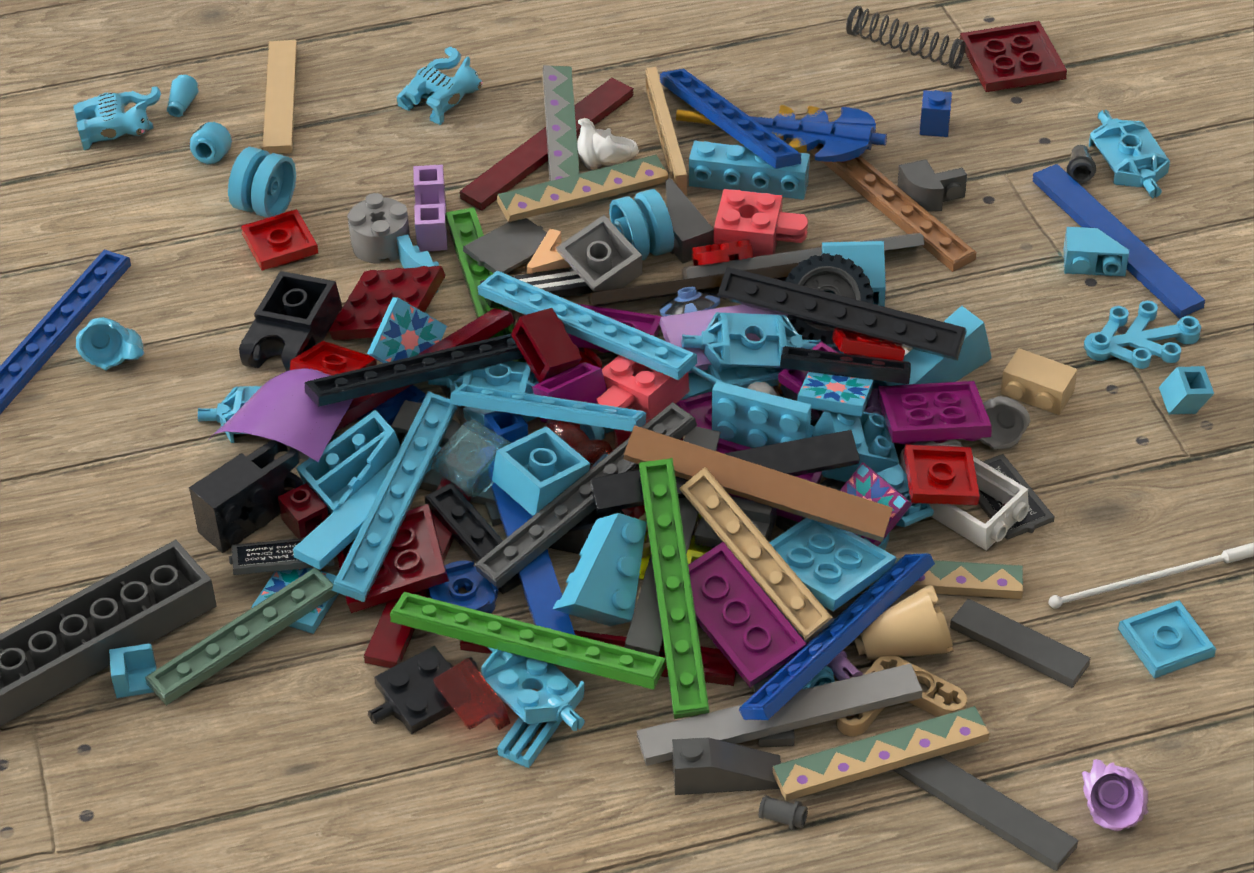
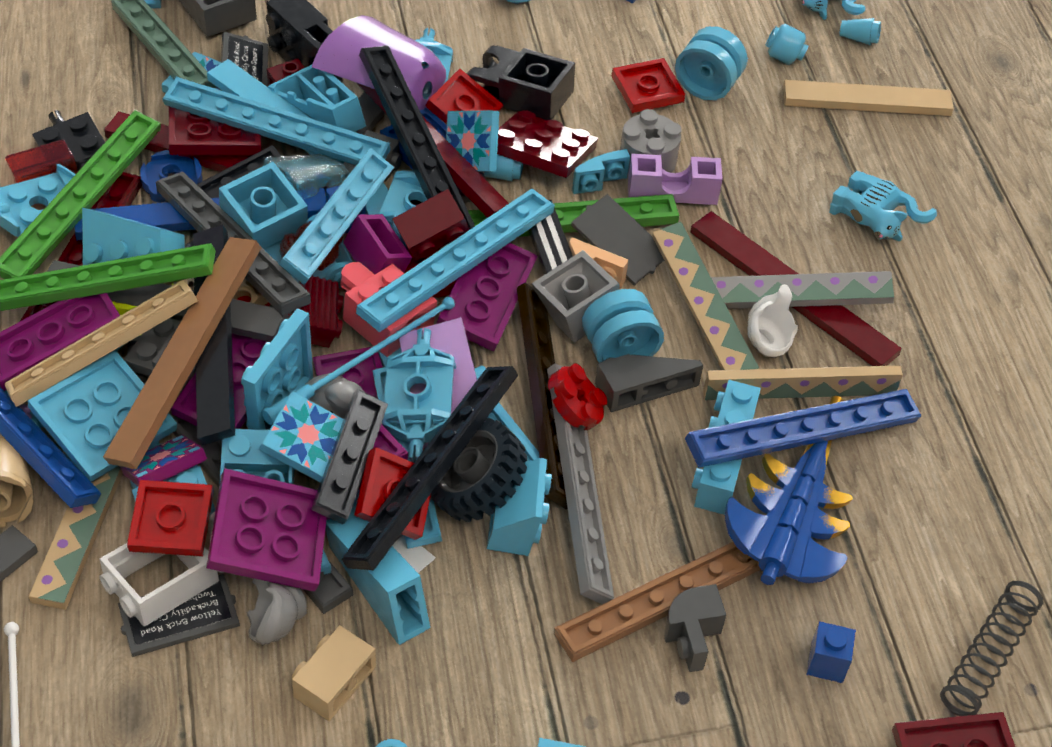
camera: 90 degrees right, 5 degrees up
dish [659,287,721,317] -> none
coral brick [714,189,808,257] -> none

